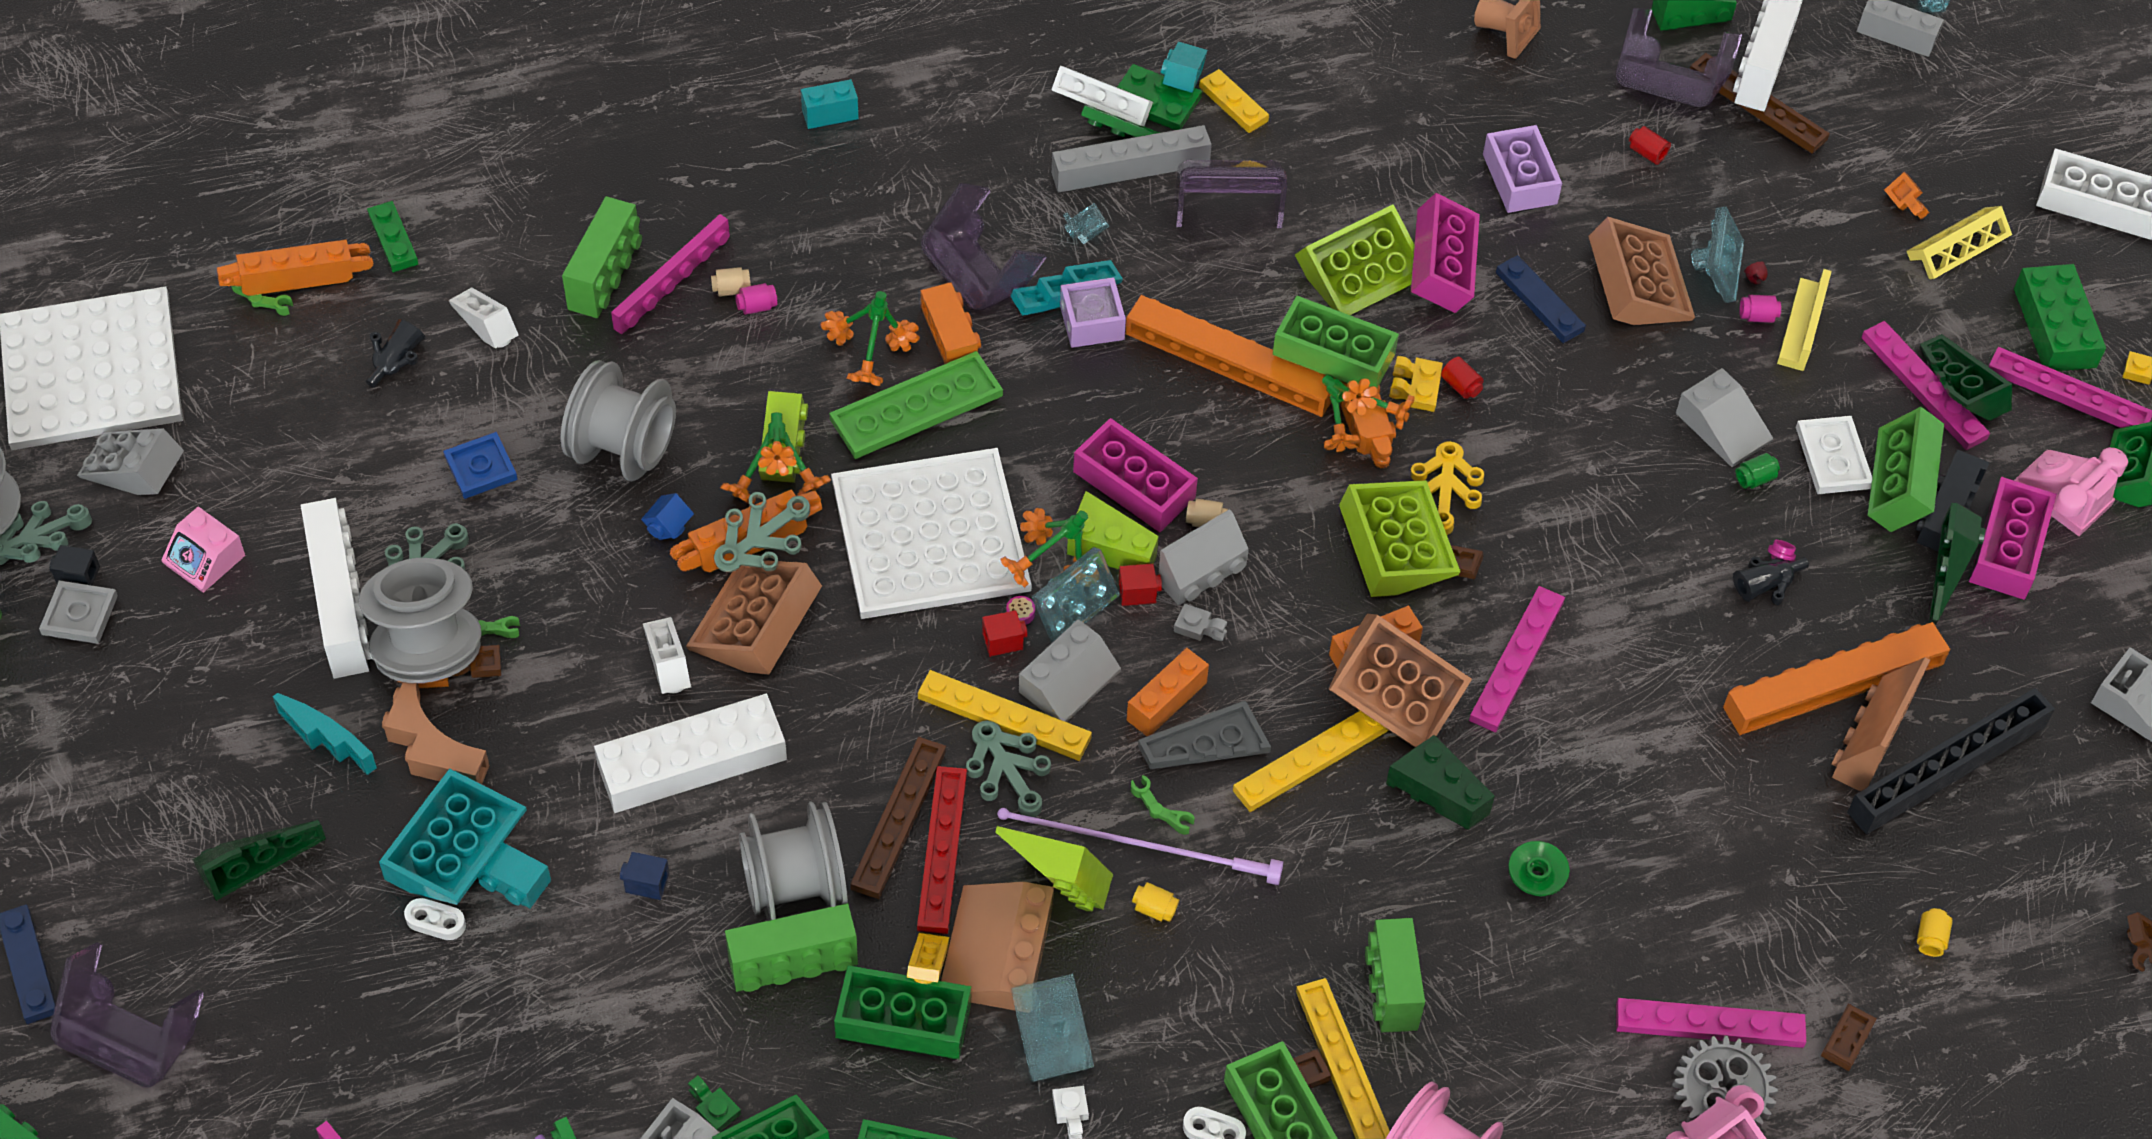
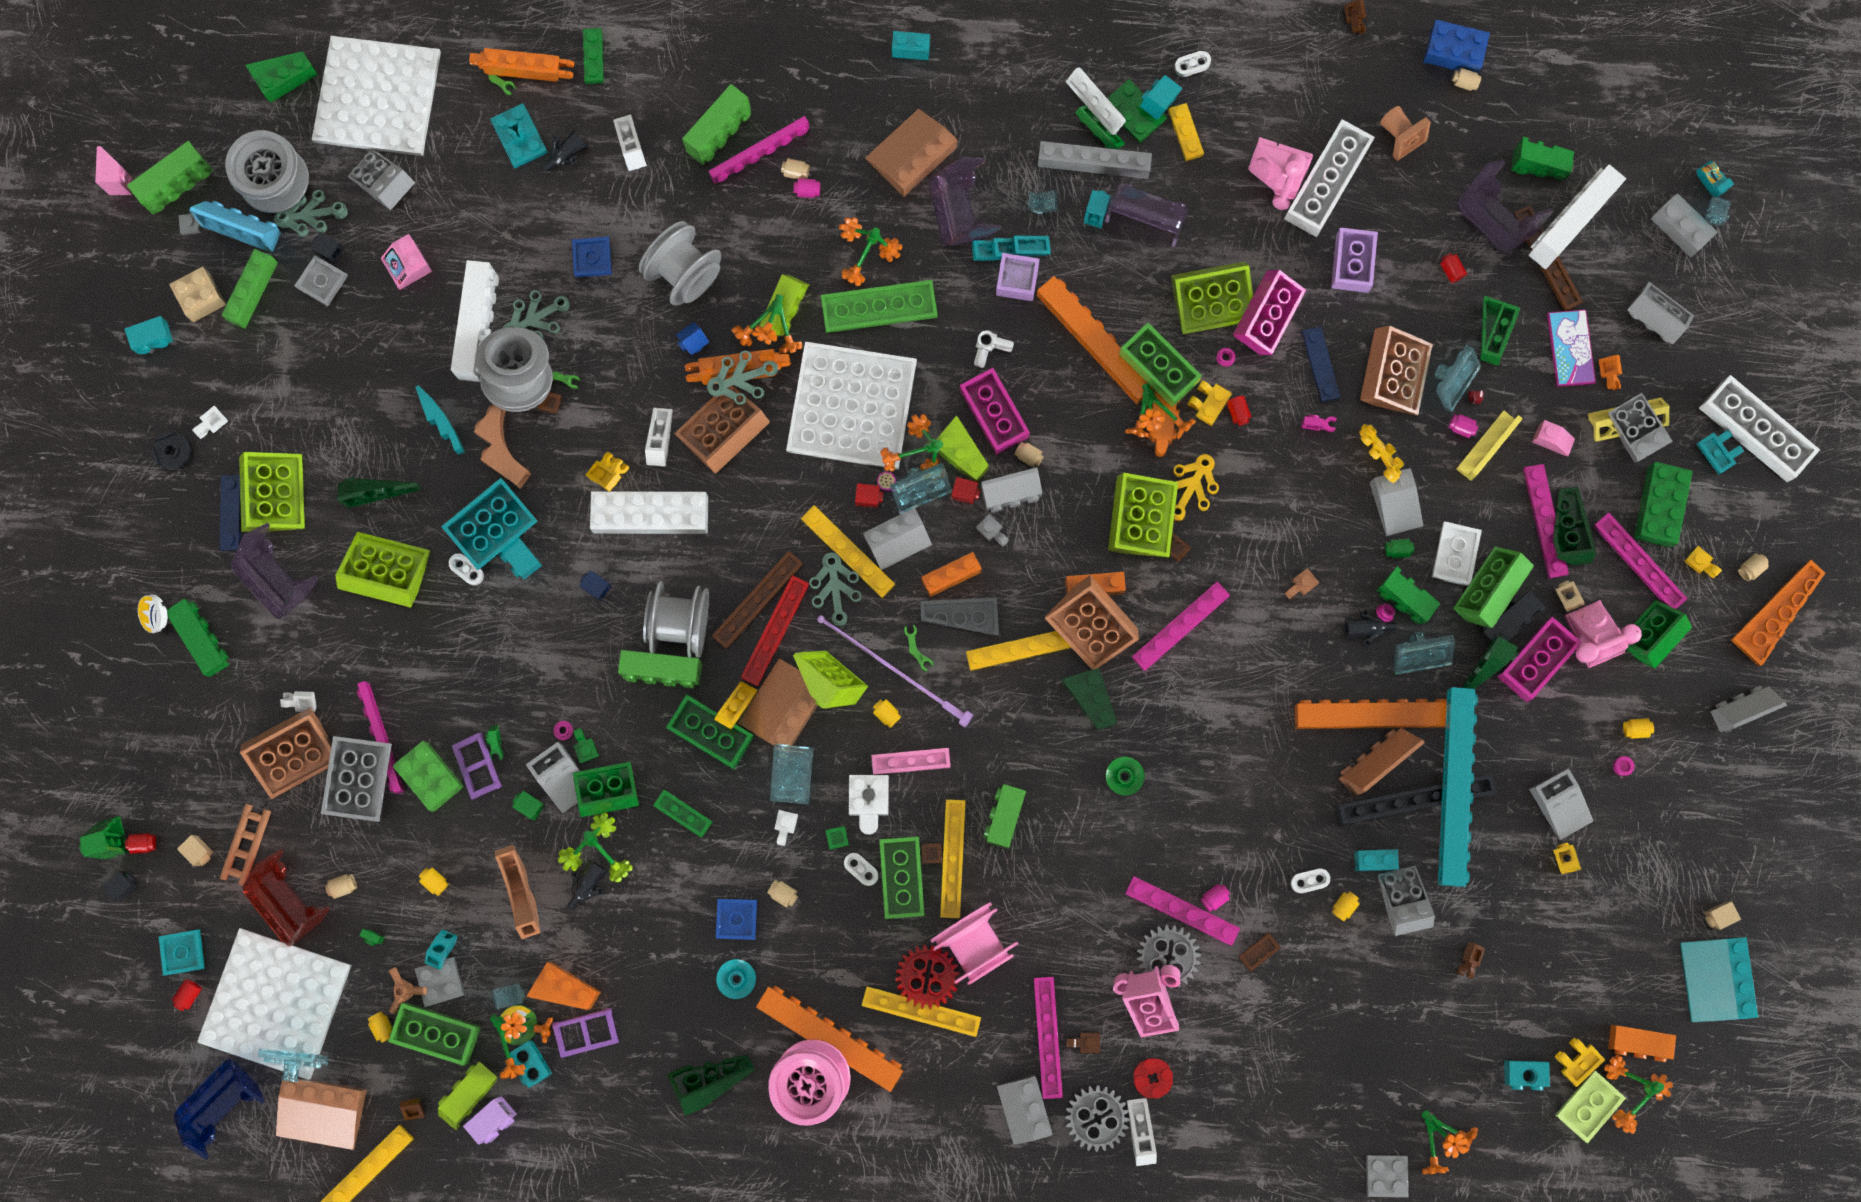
camera: 25 degrees right, 25 degrees up
orange brick [920,282,981,364] -> none
none -> lime slope [239,452,305,532]
none -> lime slope [335,532,430,608]
none -> teal plate [490,103,548,169]
none -> dark pink plate [553,721,573,740]
none -> yellow plate [585,452,629,492]
none -> green plate [826,826,849,850]
none -> white brick [849,775,889,835]
none -> nougat slope [865,109,957,197]
none -> bright pink plate [871,748,951,775]
none -> white axle [974,331,1014,368]
none -> teal brick [1084,190,1111,228]
none -> white plate [1174,51,1211,77]
none -> dark pink brick [1200,884,1230,912]
none -> dark pink plate [1216,348,1235,367]
none -> bright pink piece [1248,137,1313,210]
none -> white brick [1284,119,1375,237]
none -> nougat plate [1285,568,1319,599]
none -> white plate [1291,869,1330,893]
none -> dark pink plate [1301,415,1337,432]
none -> teal brick [1354,849,1399,871]
none -> yellow plant [1359,424,1404,483]
none -> green wedge [1376,566,1440,625]
none -> light grey slope [1378,865,1435,936]
none -> clear light blue plate [1393,632,1455,675]
none -> teal brick [1438,687,1478,887]
none -> green wedge [1480,296,1520,366]
none -> bright pink slope [1532,420,1575,457]
none -> tile [1547,310,1596,387]
none -> tan brick [1555,581,1585,613]
none -> light grey slope [1608,393,1672,463]
none -> light grey slope [1627,282,1694,344]
none -> teal plate [1696,430,1744,475]

